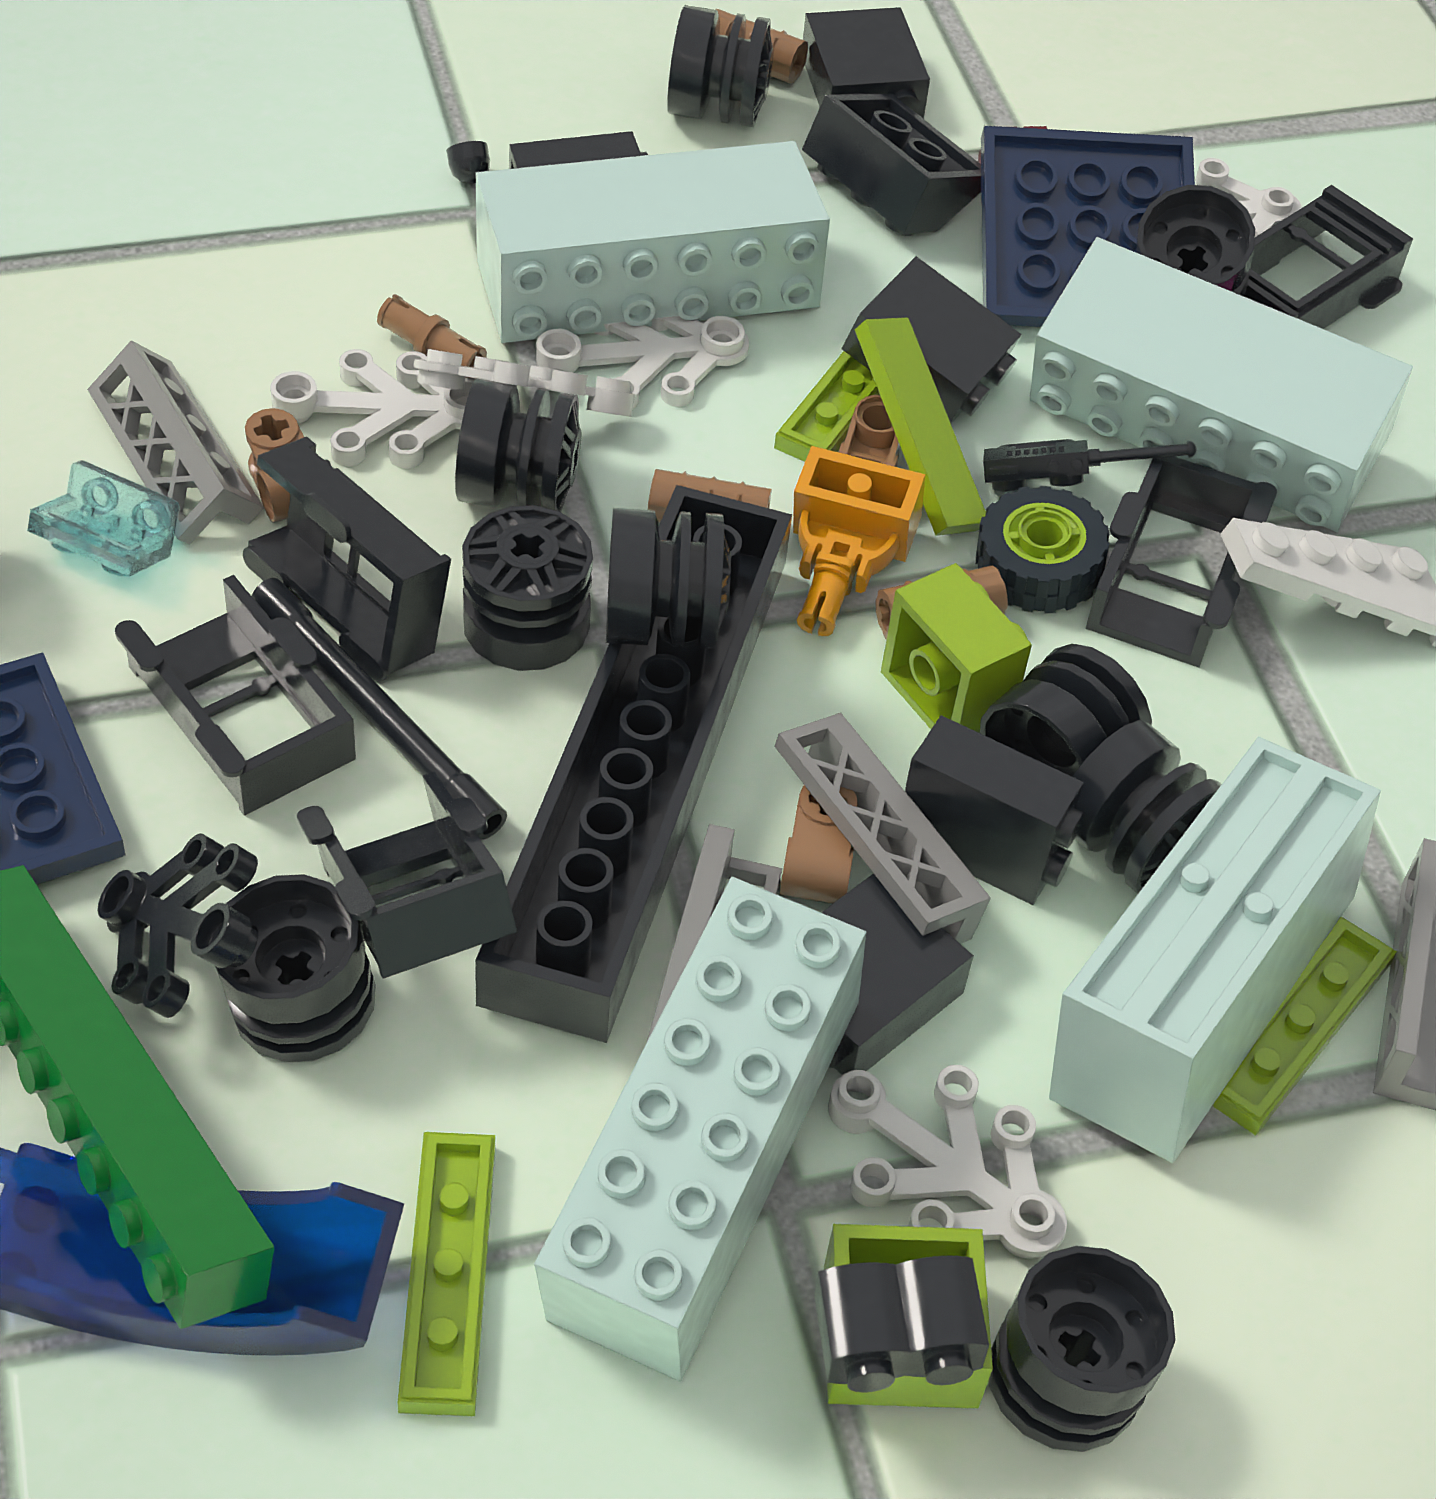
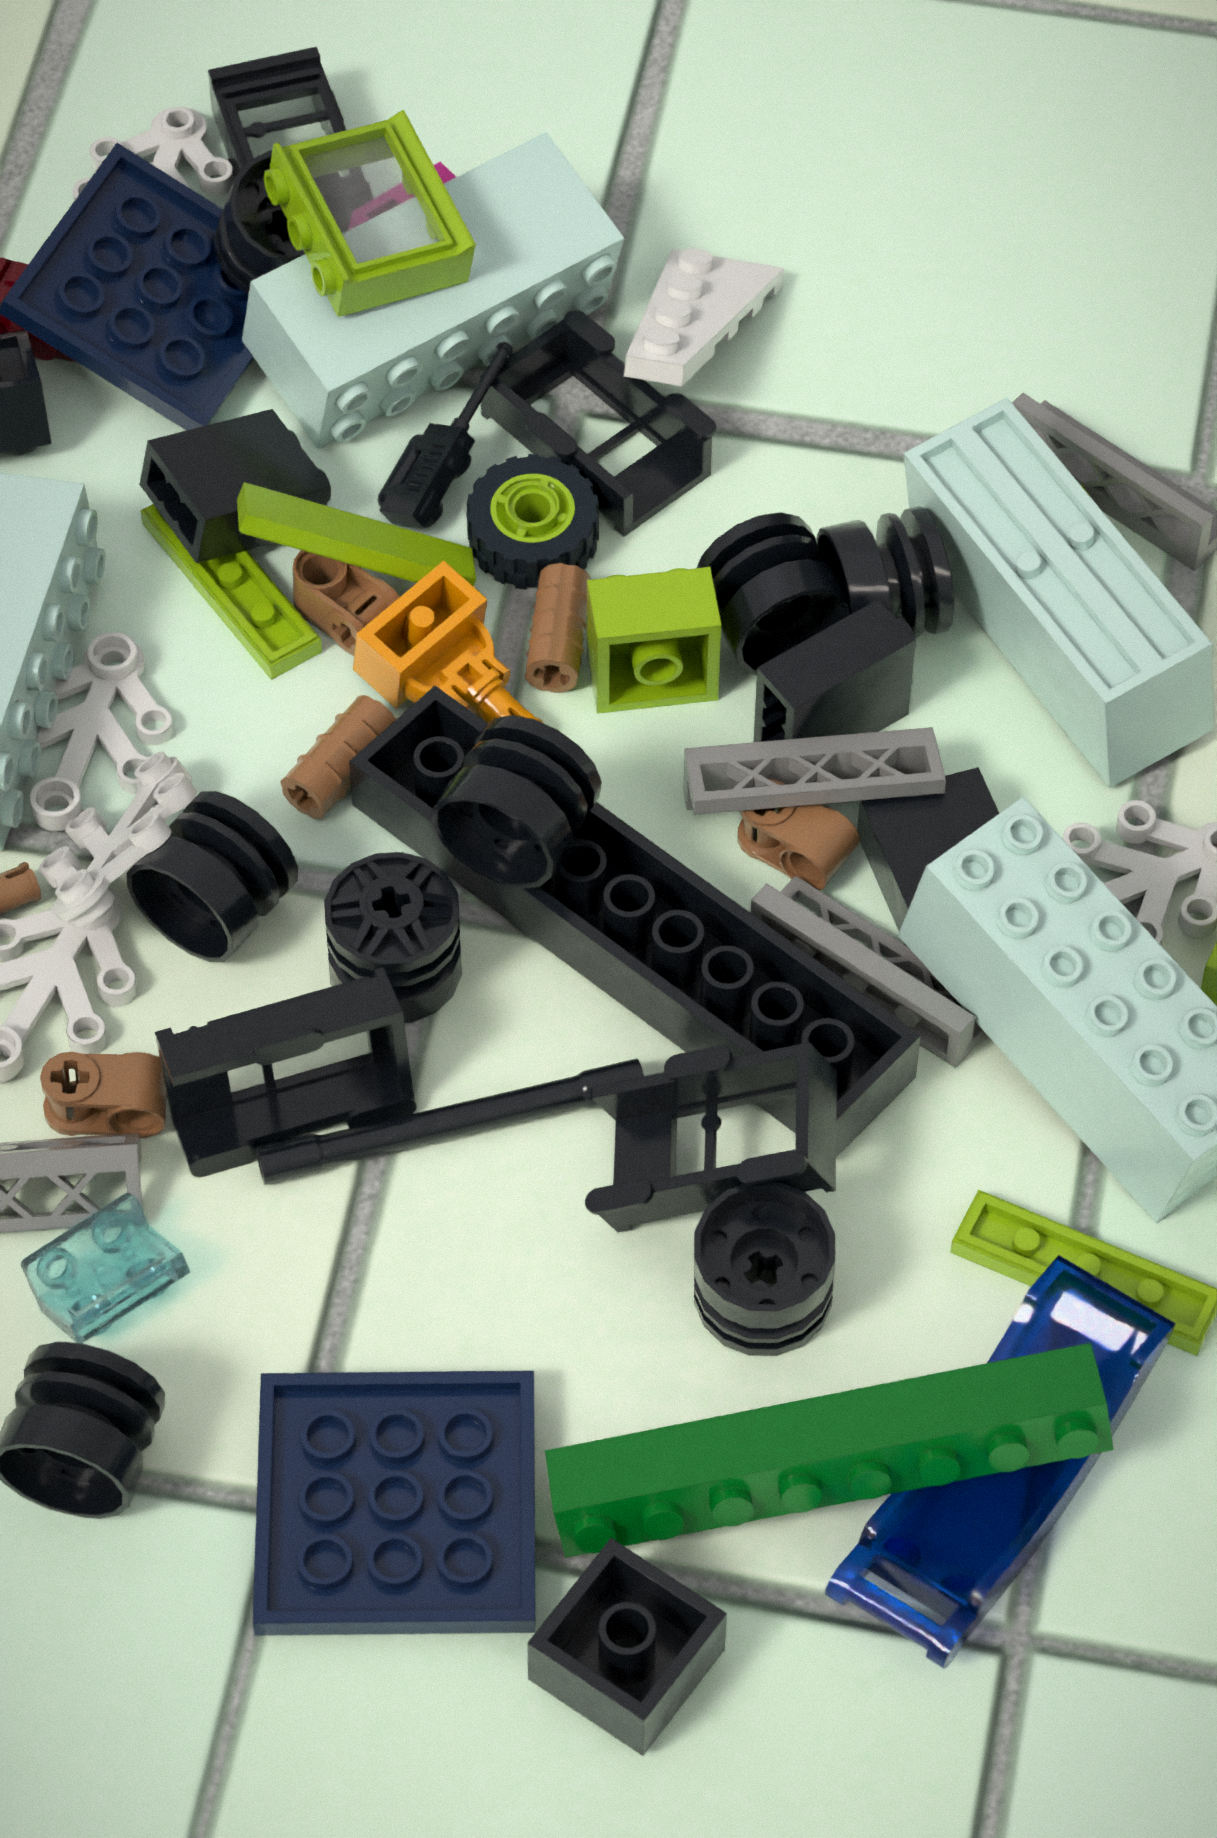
camera: 60 degrees left, 5 degrees up
black plant [97,833,258,1018] -> none
black piece [115,574,356,816] -> none
none -> lime window [264,110,476,317]

